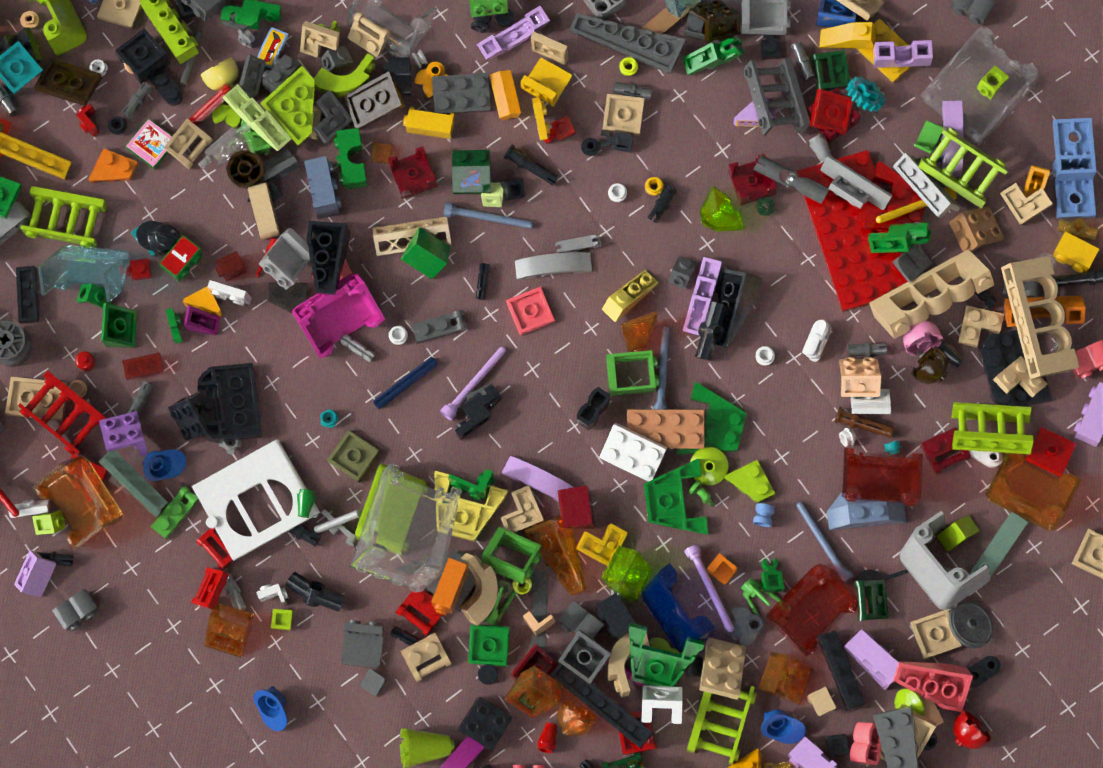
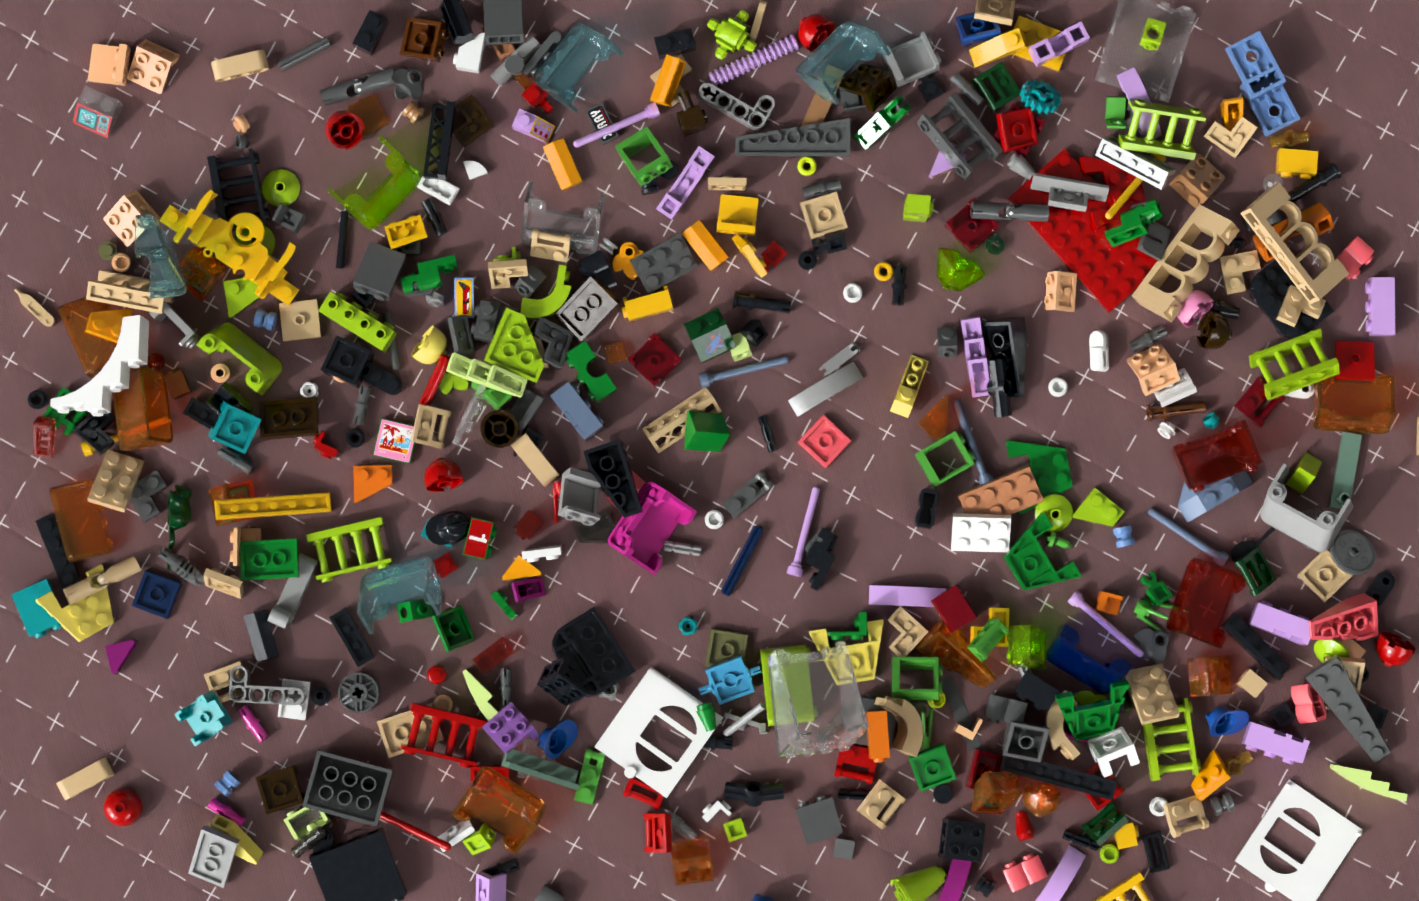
camera: 30 degrees left, 10 degrees up
none -> red cylinder [424,458,463,492]
none -> yellowish green slope [463,669,499,721]
none -> dark azure plate [698,655,762,705]
none -> lime arch [903,194,934,223]
none -> bright green hinge [967,619,1009,662]
none -> light nougat bracket [1044,271,1077,312]

